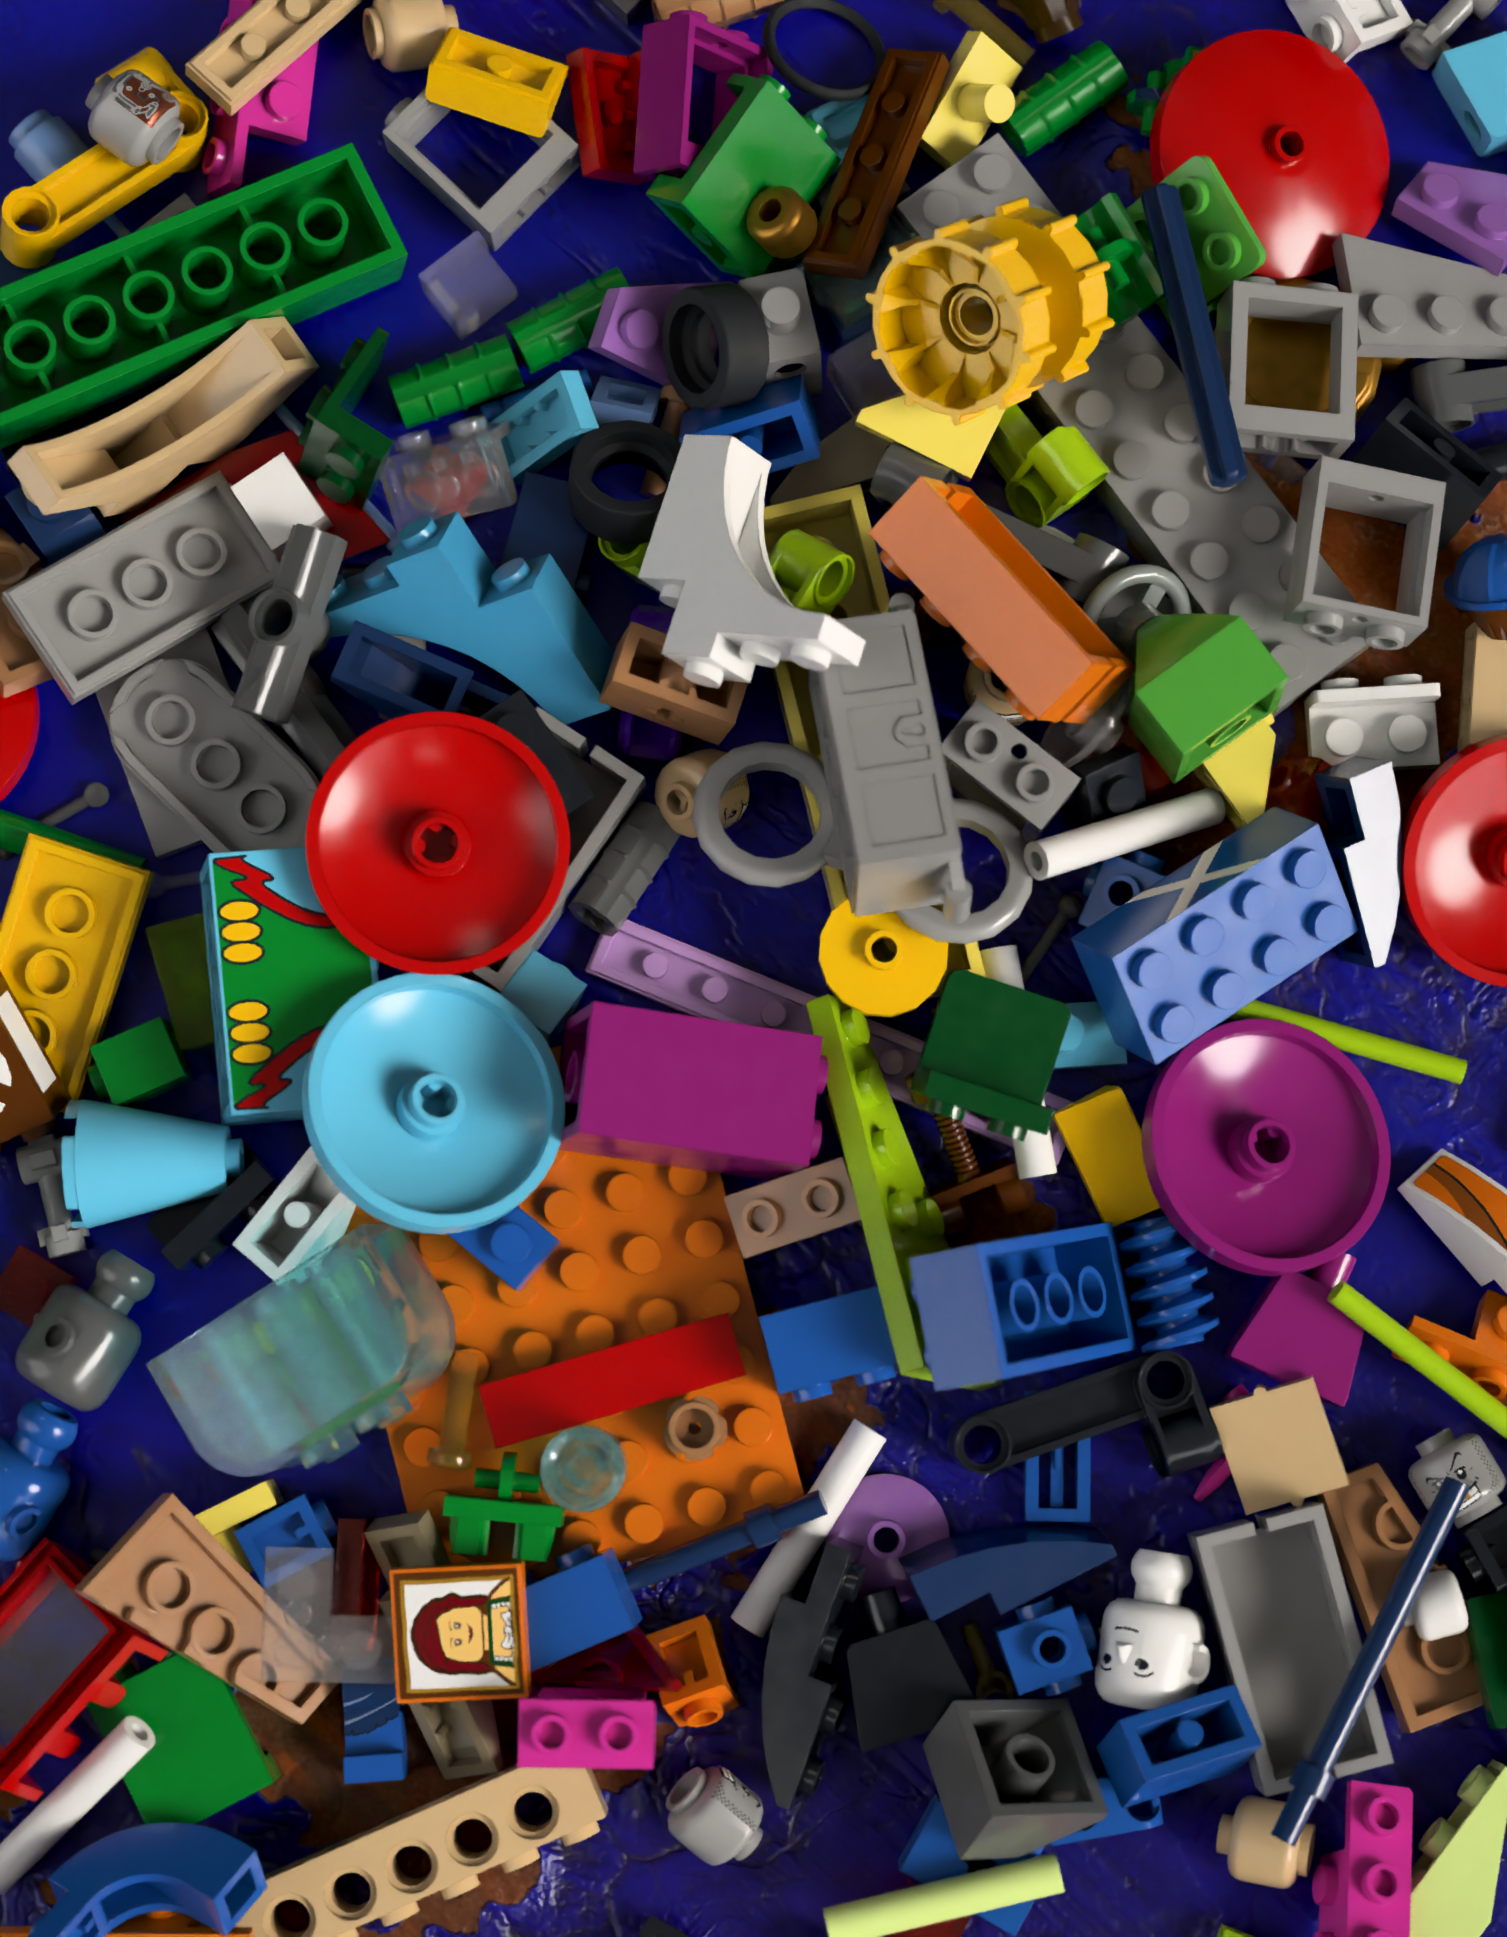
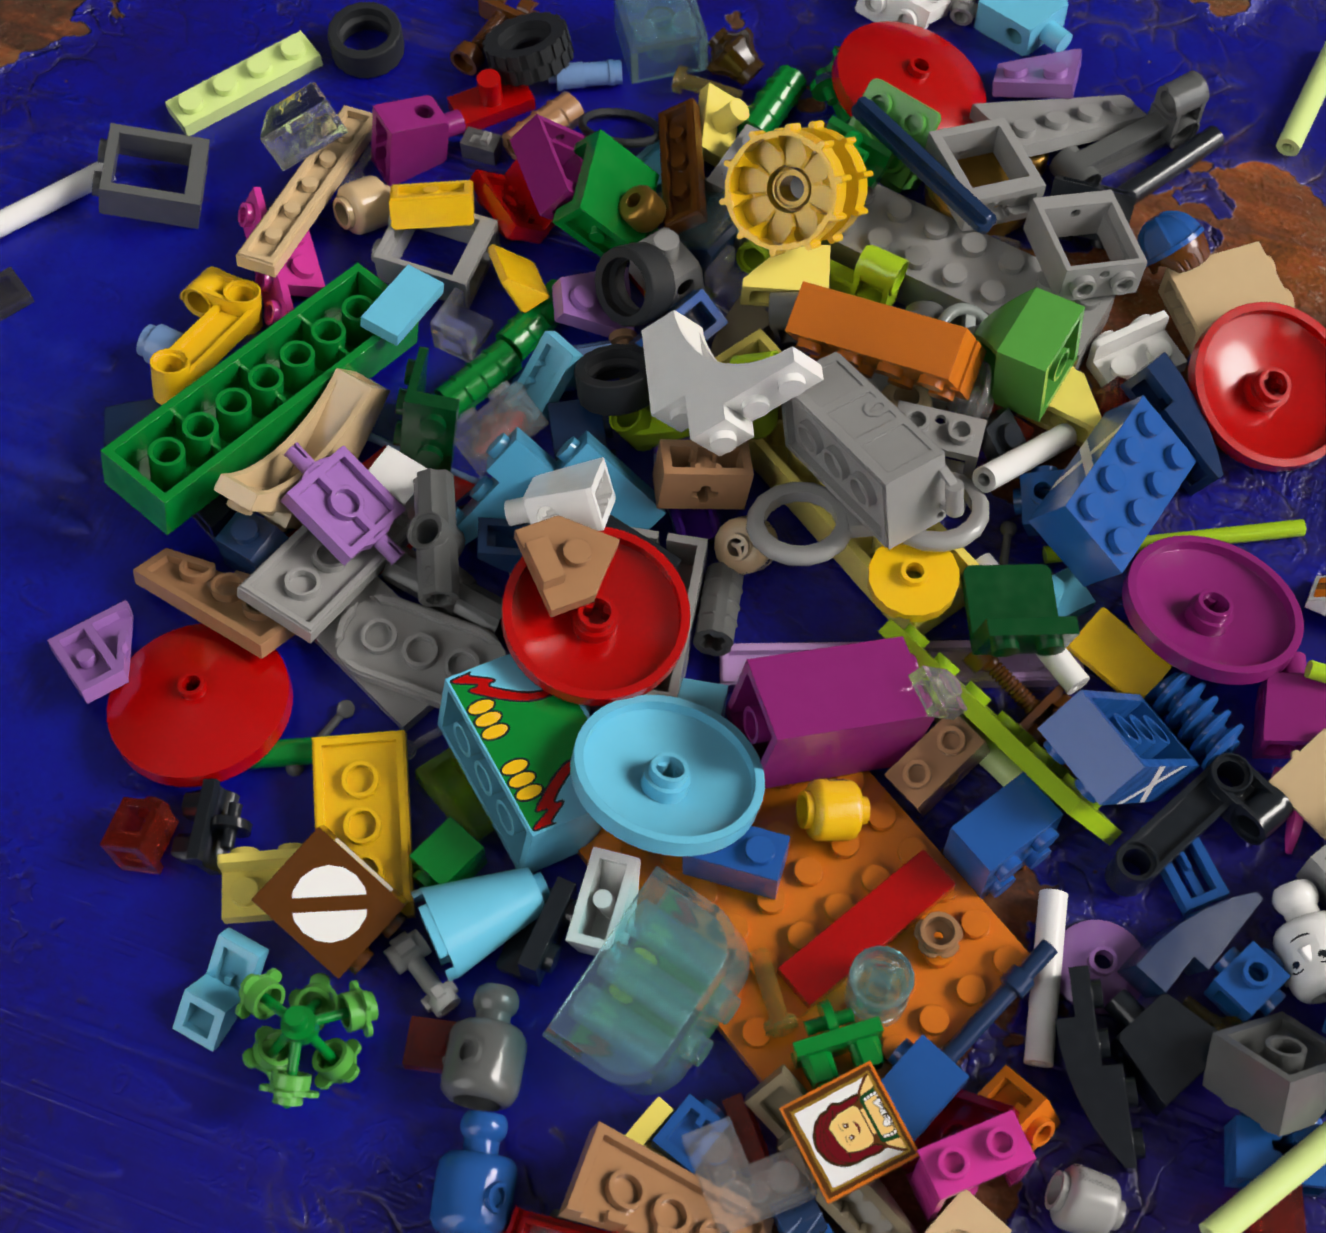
camera: 20 degrees left, 20 degrees down
light grey head [85,69,184,166] -> none
none -> medium lavender plate [280,442,406,566]
none -> medium azure tile [360,264,444,346]
none -> yellow slope [488,244,549,314]
none -> white torso [504,457,616,531]
none -> medium nougat plate [514,515,620,617]
none -> yellow head [796,779,870,841]
none -> clear plate [908,665,968,720]

